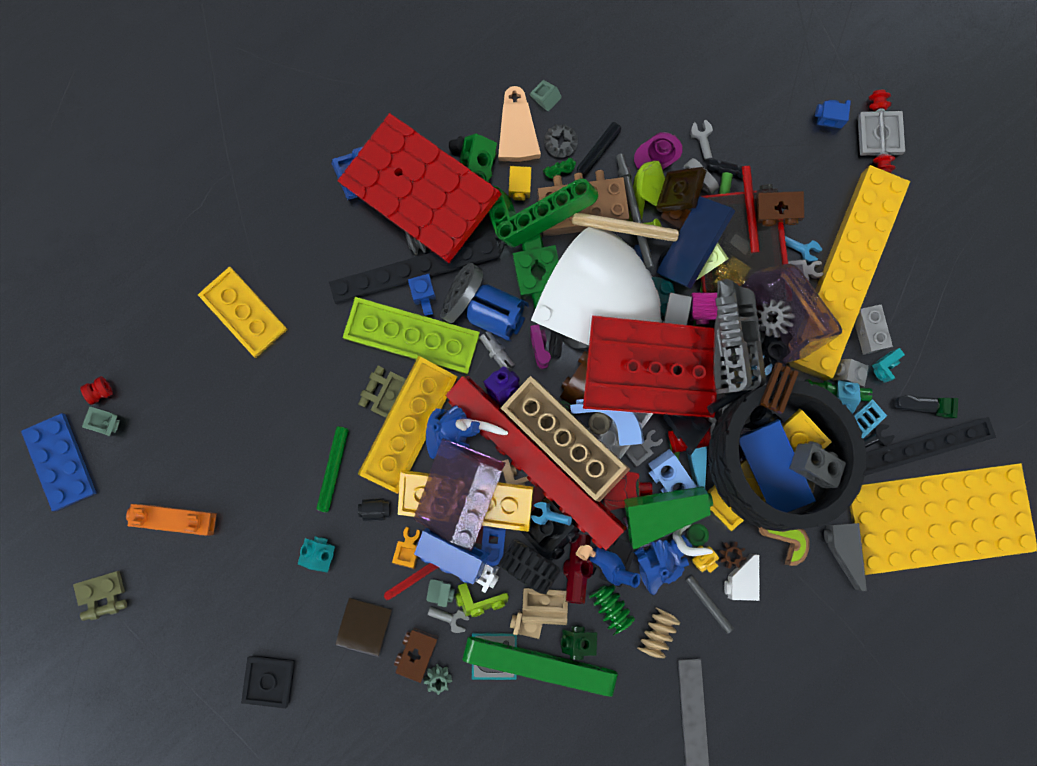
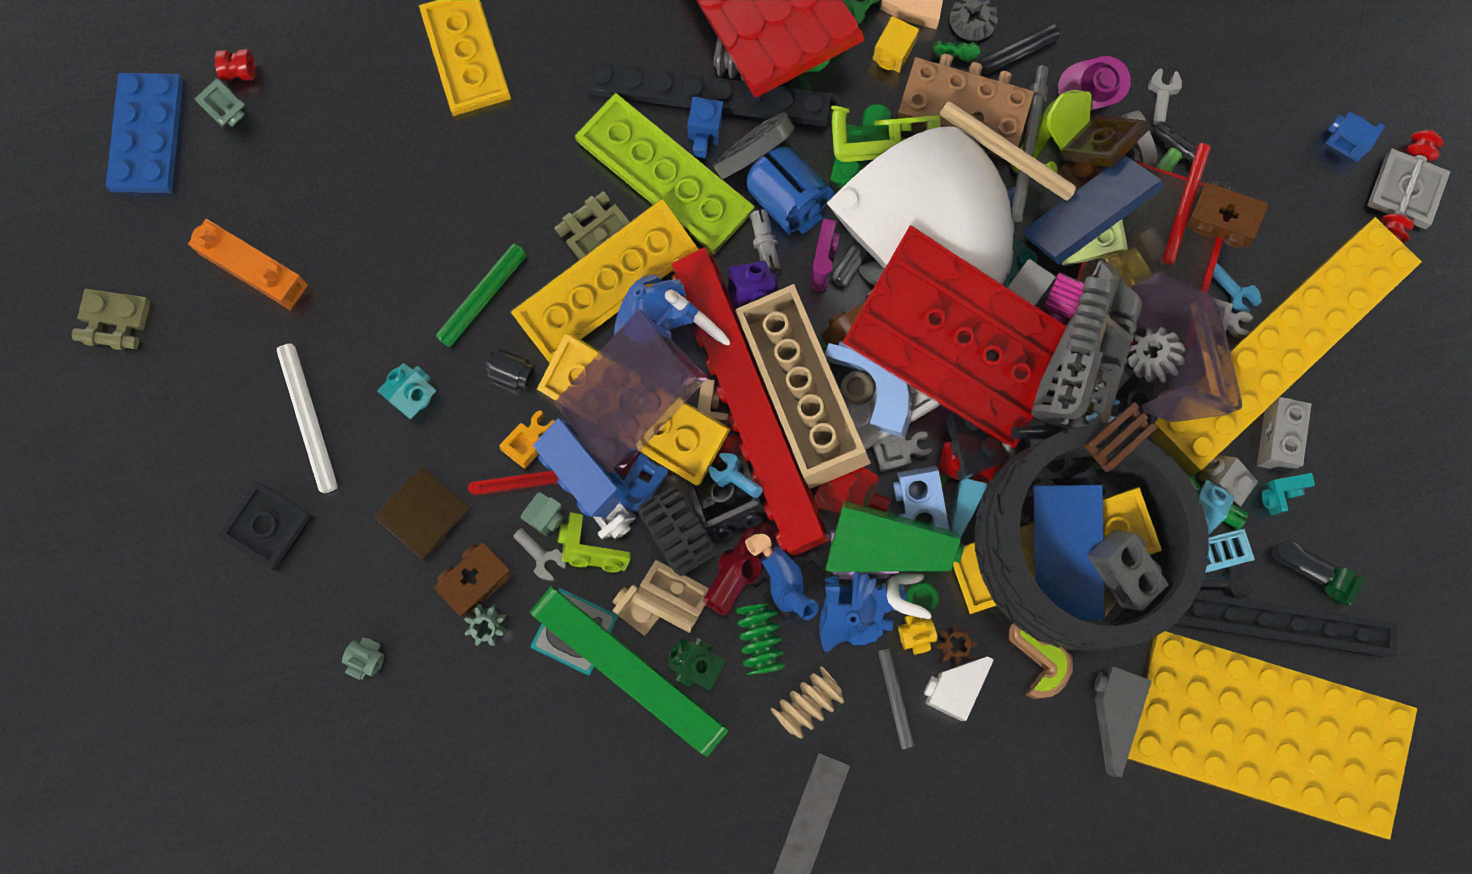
camera: 25 degrees right, 5 degrees down
green beam [489,178,598,247] -> none
none -> white axle [277,344,338,493]
none -> sand green gear [342,637,384,680]
none -> lime piece [831,106,941,162]

